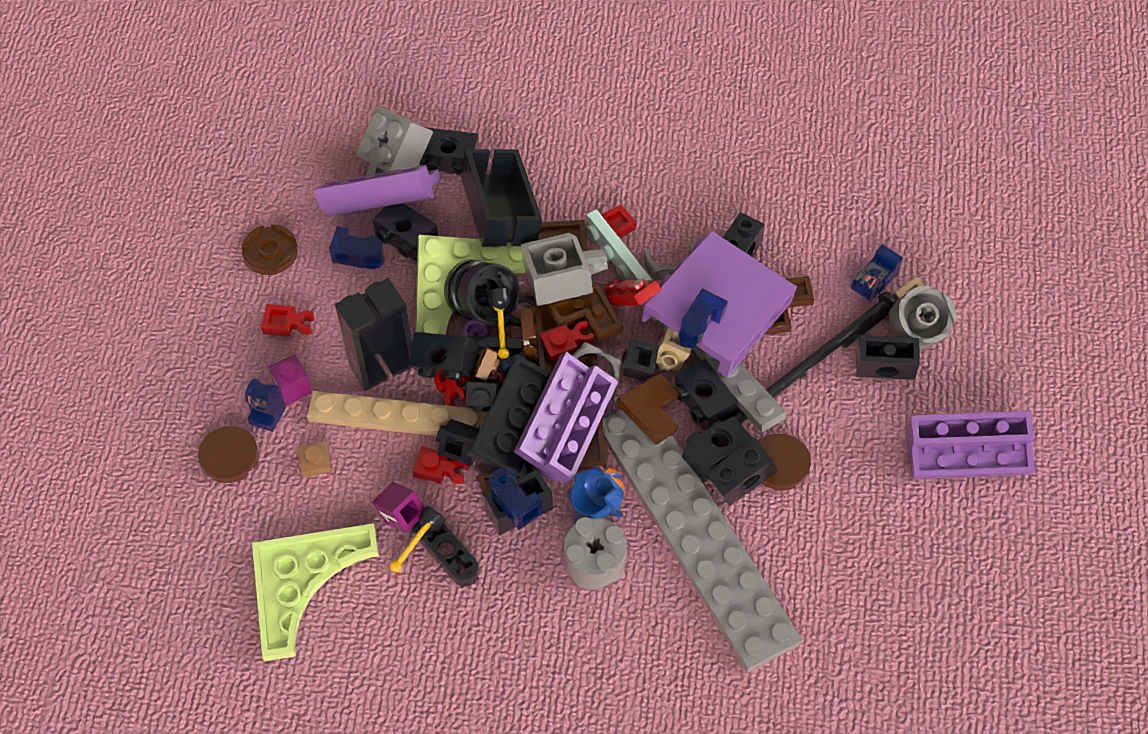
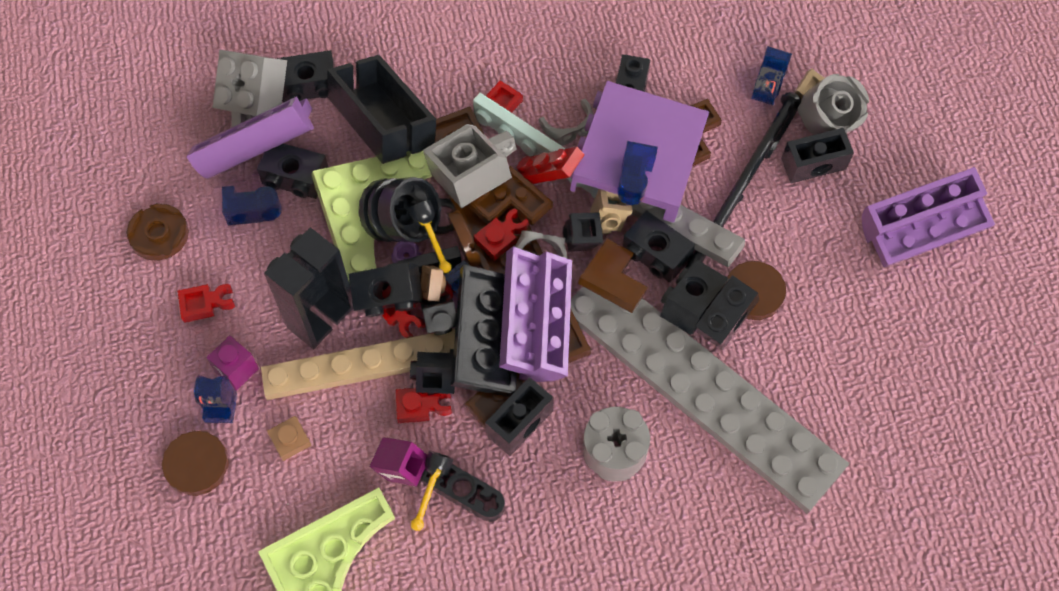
camera: 20 degrees left, 5 degrees up
clear blue leg [489,468,544,531] -> none
blue hair [567,466,626,524] -> none

